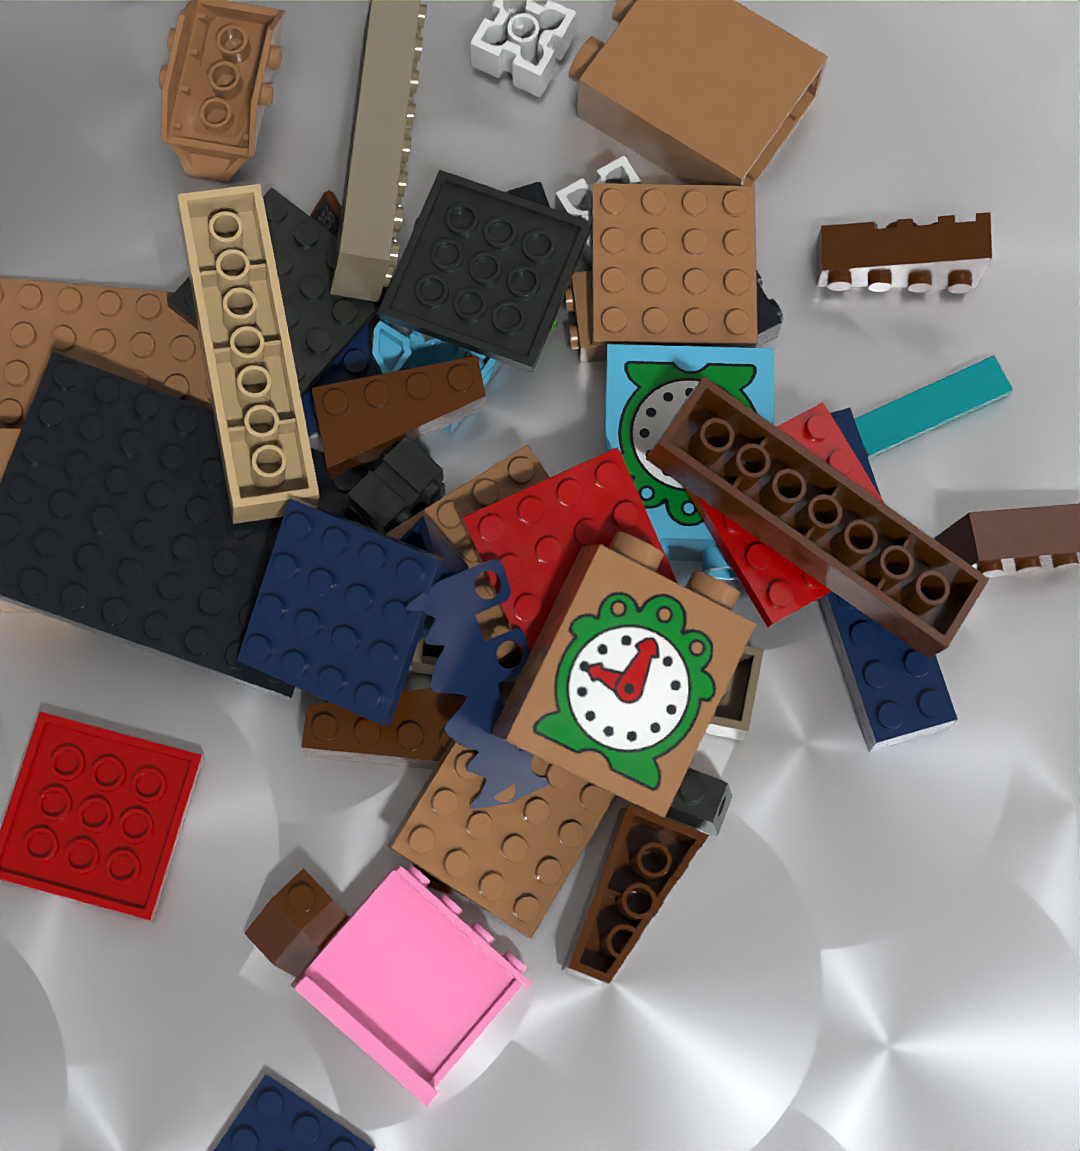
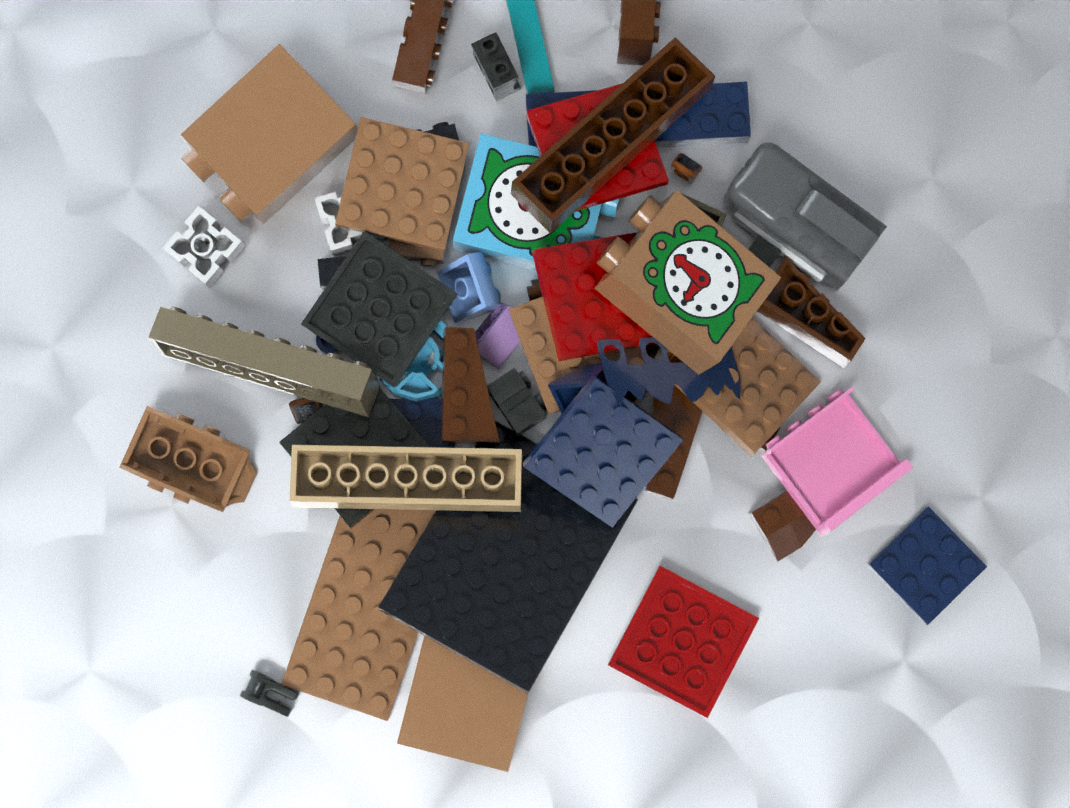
camera: 80 degrees left, 10 degrees up
none -> light blue brick [437,252,501,323]
none -> pearl dark grey hips [471,32,521,101]
none -> lavender brick [475,302,520,369]
none -> orange slope [670,153,702,184]
none -> dark grey piece [724,142,887,291]

